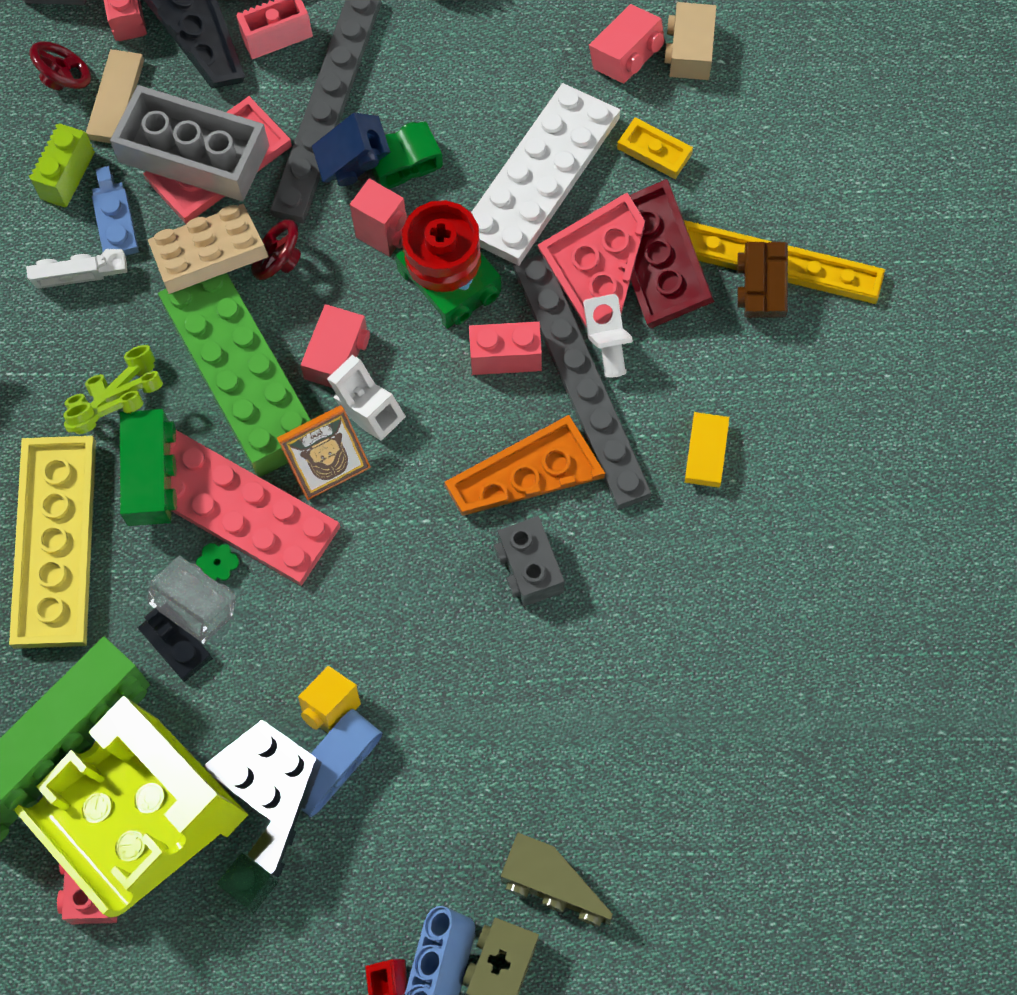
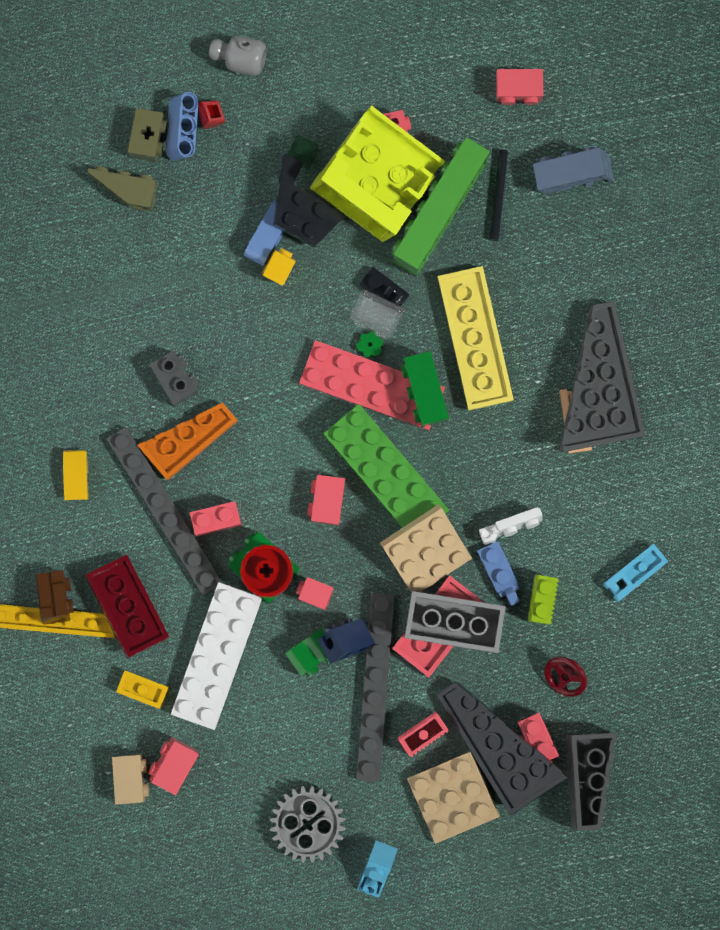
camera: 170 degrees right, 15 degrees up
lime plant [63,345,163,434] -> none
tan tile [86,49,144,143] -> none
dark red piece [251,220,301,280] -> none
tile [277,405,371,500] -> none
white brick [327,355,406,441] -> none
coral plate [538,193,645,328] -> none
white bracket [583,294,633,377] -> none

